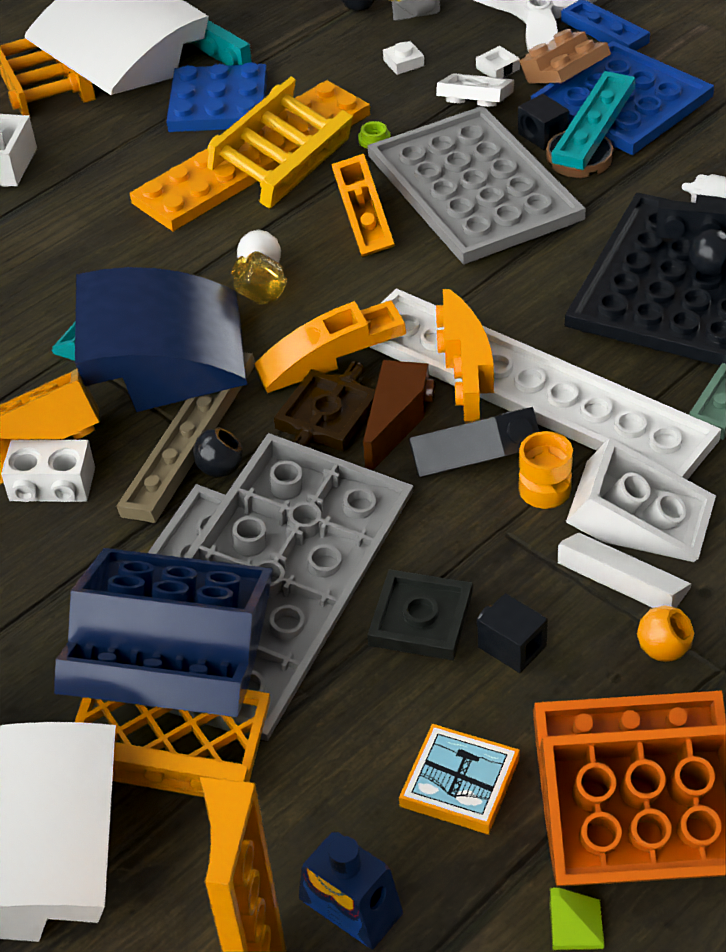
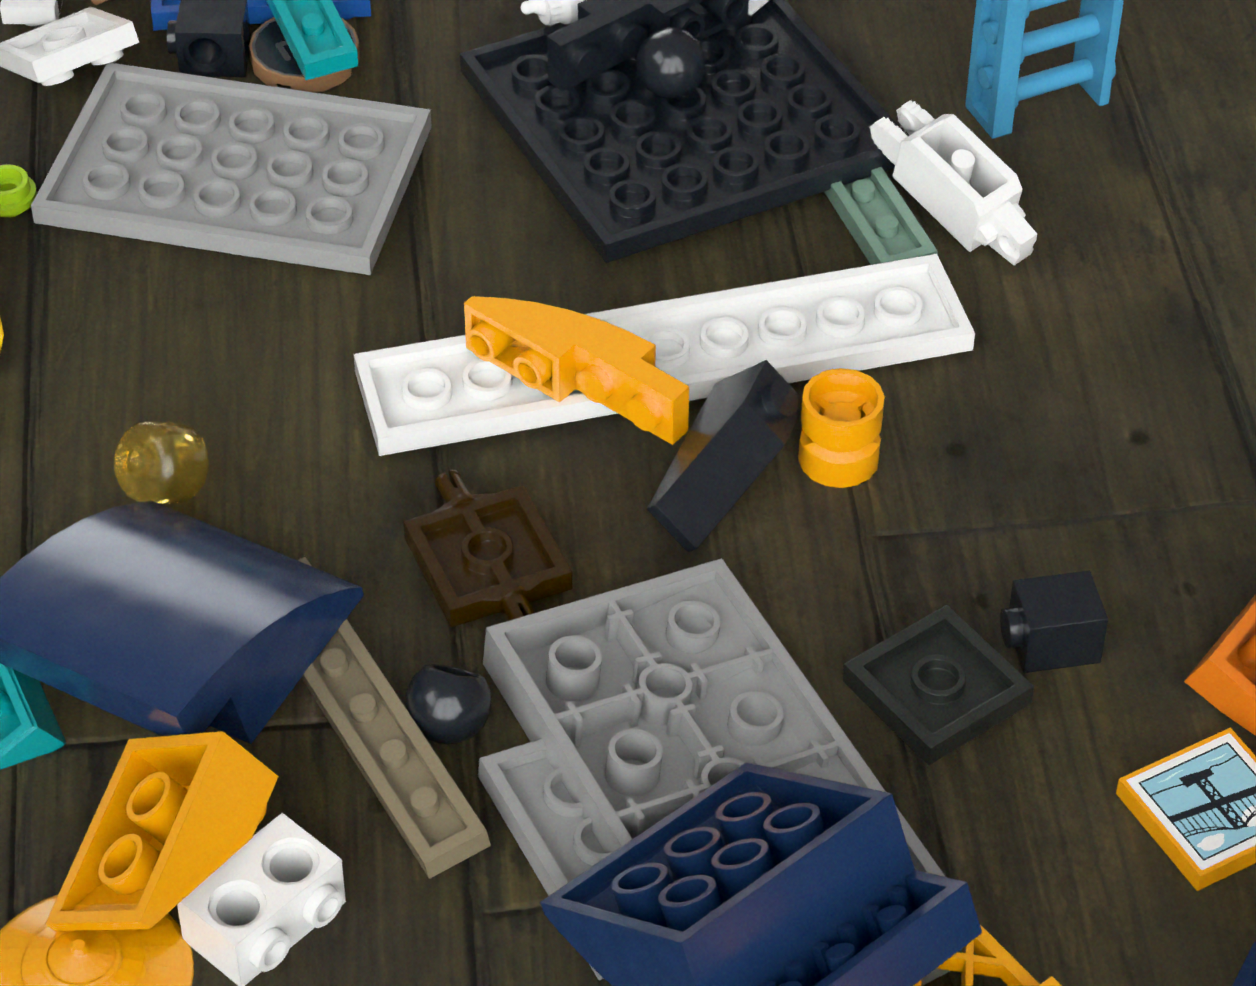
camera: 55 degrees left, 0 degrees up
white piece [237,230,281,275] -> none
light orange slope [254,300,406,393] -> none
light orange slope [331,154,395,257] -> none
reddish brown slope [363,360,436,470] -> none
white slope [558,533,691,608] -> none
white slope [566,437,716,562] -> none
light orange piece [637,605,695,662] -> none

